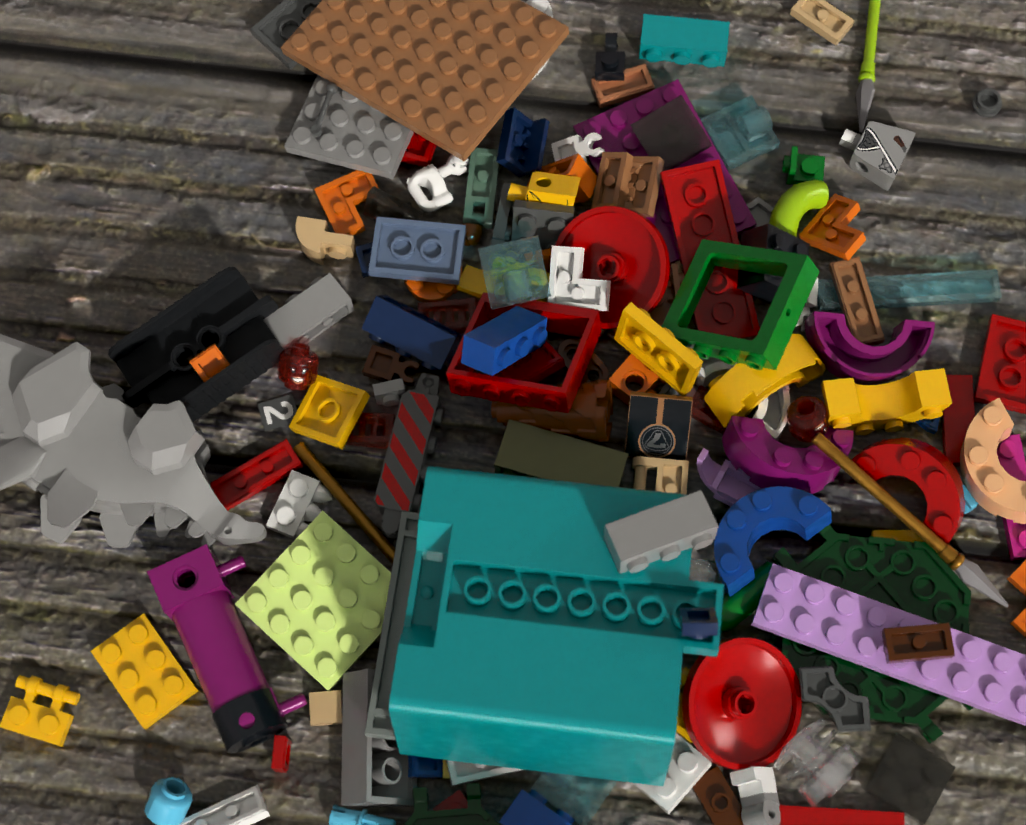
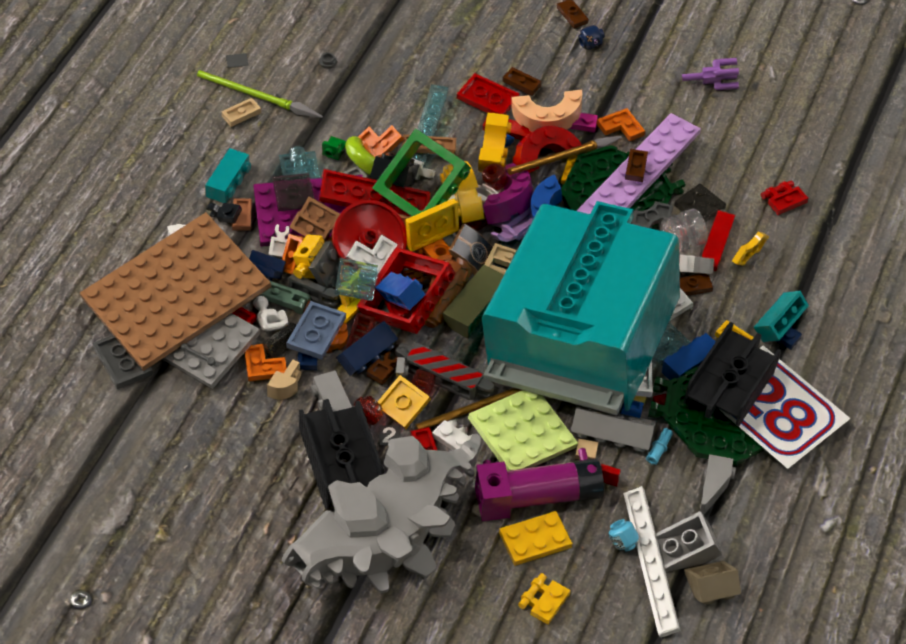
camera: 80 degrees left, 20 degrees down
orange tile [189,343,231,382] -> none
light grey brick [604,490,718,574] -> none
dark blue plate [679,607,718,639] -> none
magenta brick [805,311,935,385] -> none
light grey torso [839,121,916,191] -> none

